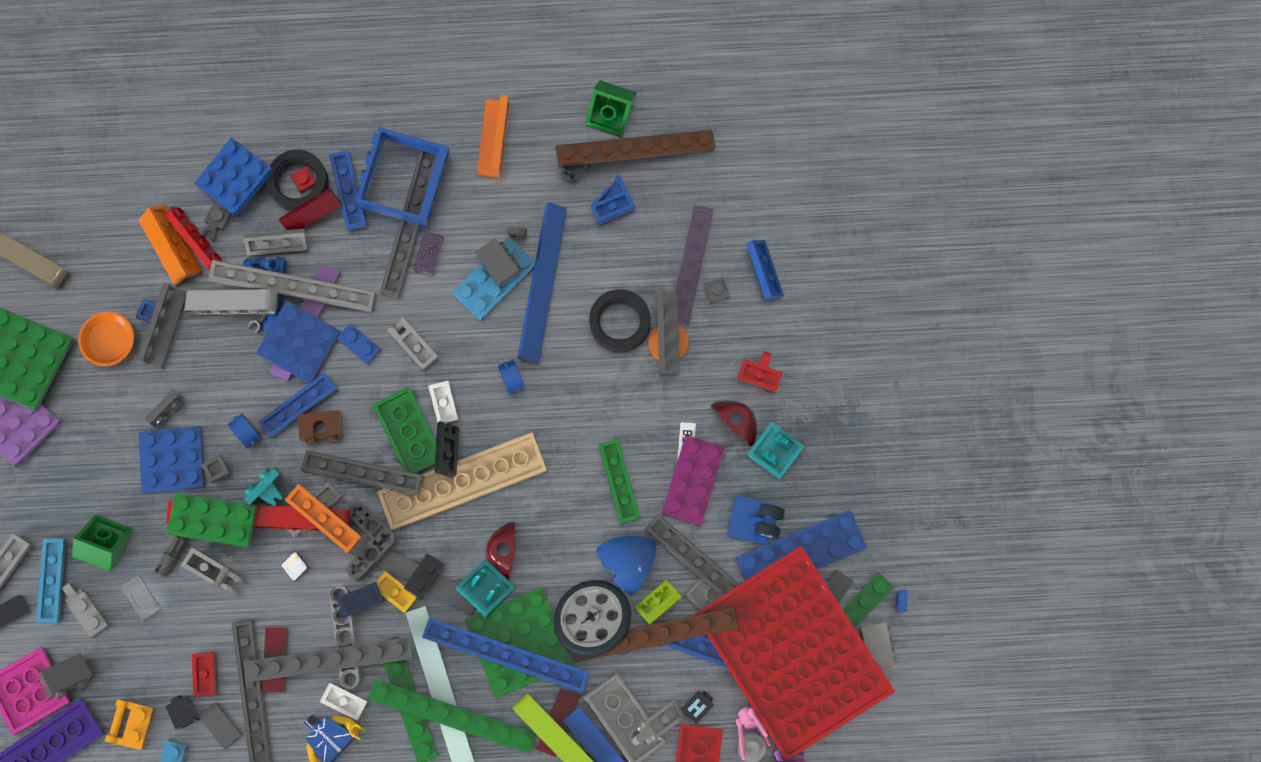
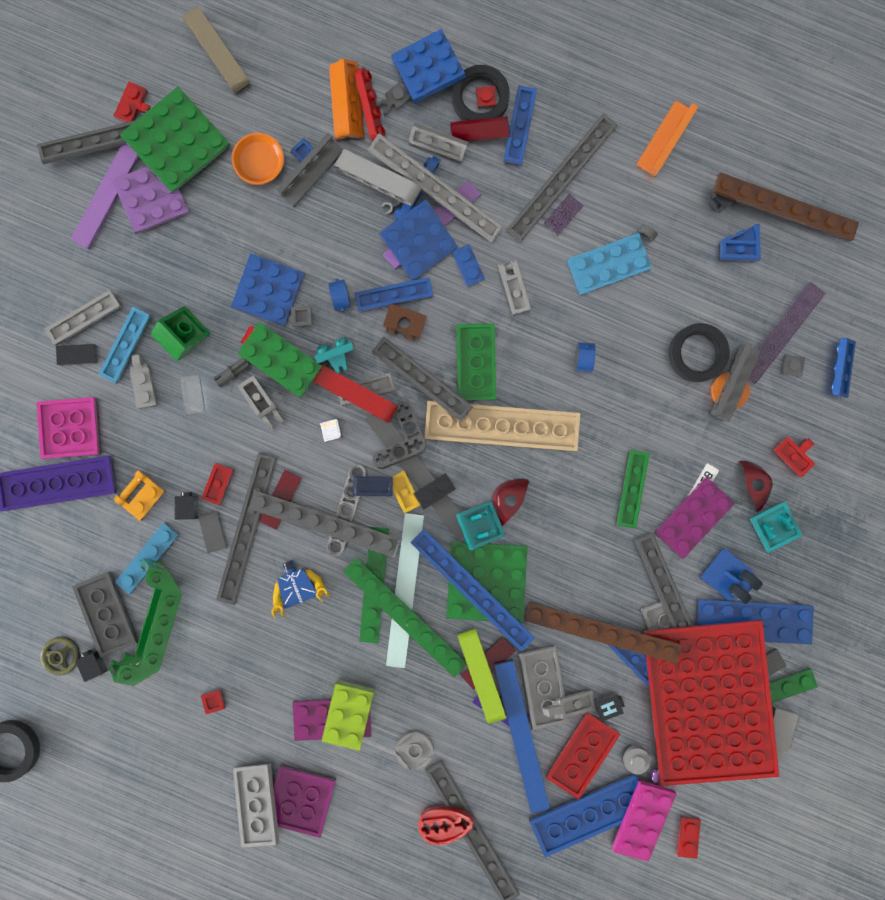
camera: 25 degrees right, 10 degrees up
dark grey brick [38,653,92,700] -> none
dark grey plate [144,389,184,427] -> none
blue pin [243,257,279,271] -> none
orange plate [285,484,363,554] -> none
white plate [320,683,368,721] -> none
blue window [354,127,450,227] -> none
white plate [429,381,459,424] -> none
black hinge [434,421,459,478] -> none
dark grey brick [475,238,520,289] -> none
blue tile [517,202,567,363] -> none
wedge [554,580,631,657] -> none
green slope [585,80,637,137] -> none
blue brick [597,536,656,595] -> none
lime bracket [634,580,682,625] -> none
bright pink plant [736,707,771,760] -> none
blue tile [895,589,908,613] -> none

